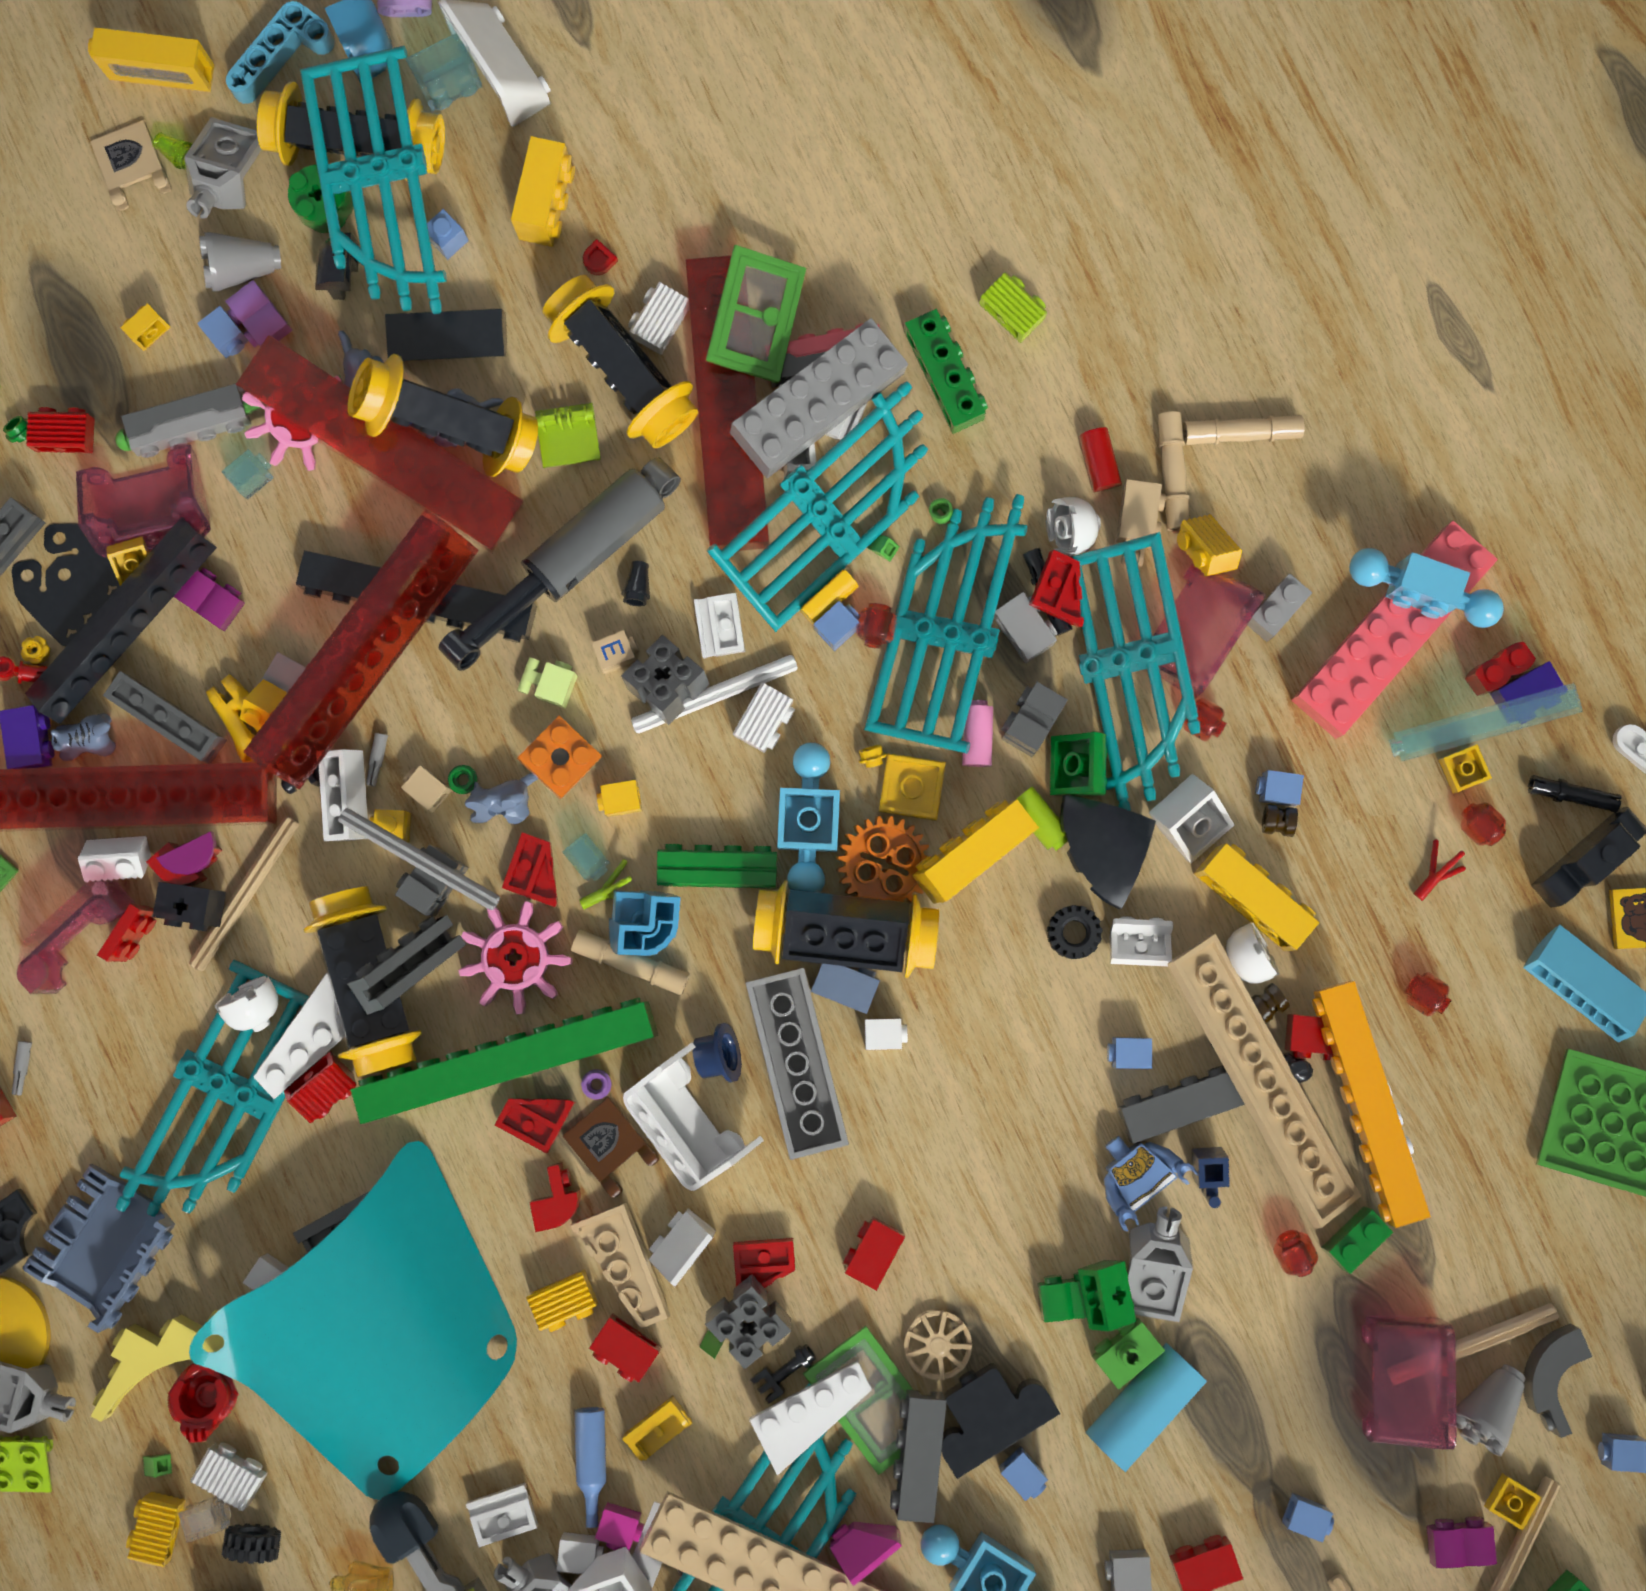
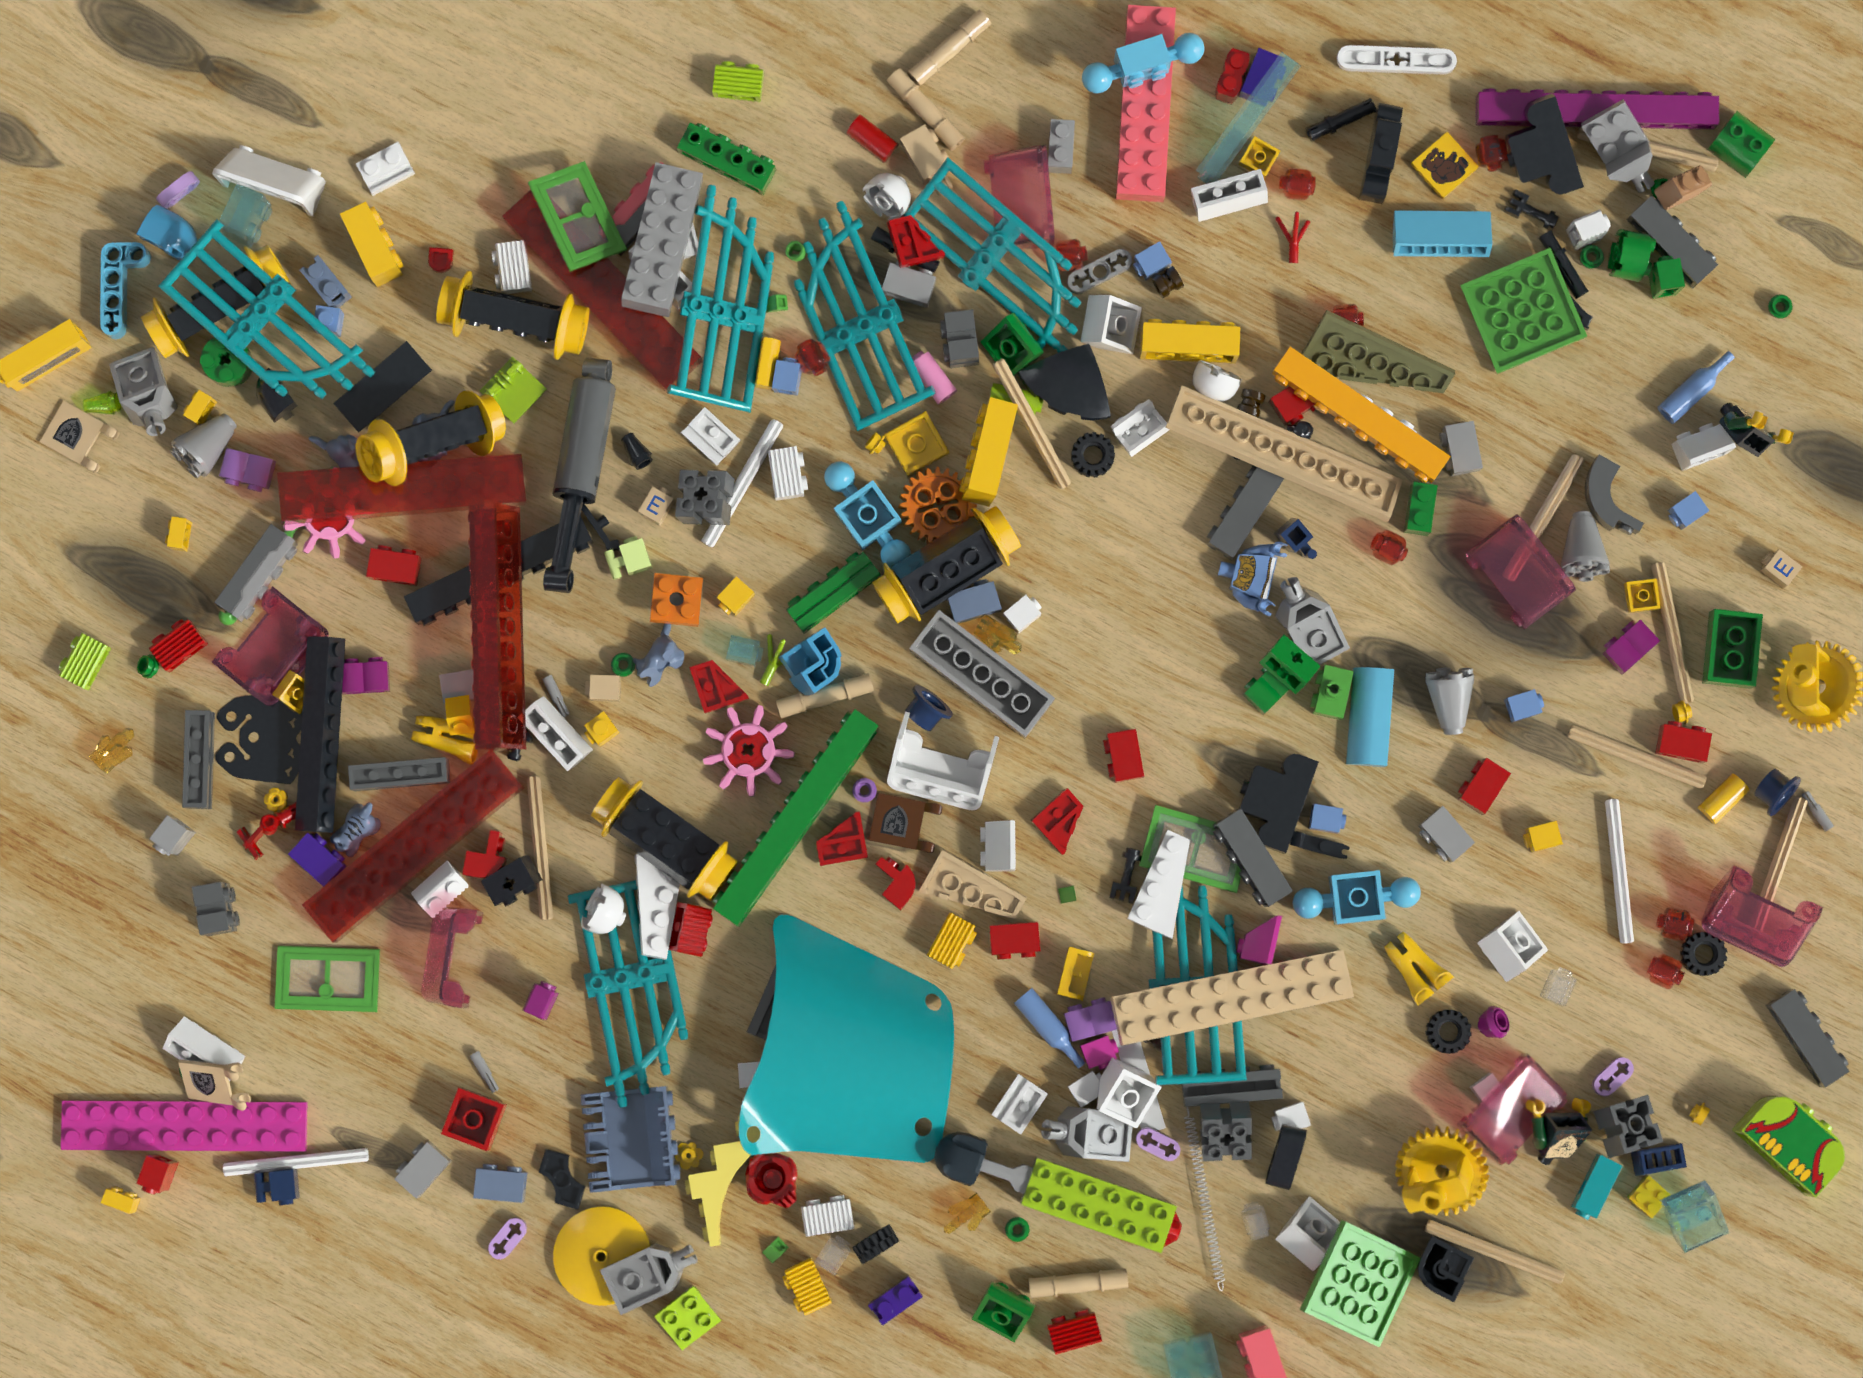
camera: 40 degrees left, 0 degrees up
red plate [97,904,157,962] -> none
magenta tile [157,831,216,875] -> none
medium blue brick [197,306,248,358] -> none
clear light blue brick [221,449,274,500] -> none
light grey axle [338,808,500,910] -> none
dark grey brick [348,915,466,1014] -> none
dark grey brick [395,845,469,917] -> none
dark grey brick [705,1274,791,1369] -> none
tan wheel [904,1311,972,1380] -> none
medium blue brick [1107,1037,1152,1069] -> none
yellow brick [1177,514,1242,576] -> none
none -> yellow piece [183,390,217,426]
none -> sand blue brick [300,255,352,308]
none -> white plate [356,142,415,196]
none -> red brick [366,545,422,586]
none -> magenta brick [522,981,559,1020]
none -> black piece [582,504,621,551]
none -> yellow plant [675,1142,704,1170]
none -> clear yellow rock [973,614,1022,655]
none -> tan axle [993,359,1071,489]
none -> medium lavender brick [1064,997,1117,1042]
none -> light grey beam [1067,249,1132,294]
none -> white brick [1191,169,1268,222]
none -> black piece [1290,831,1350,859]
none -> olive wing [1302,310,1455,394]
none -> light grey cone [1425,667,1474,735]
none -> light grey brick [1440,421,1483,476]

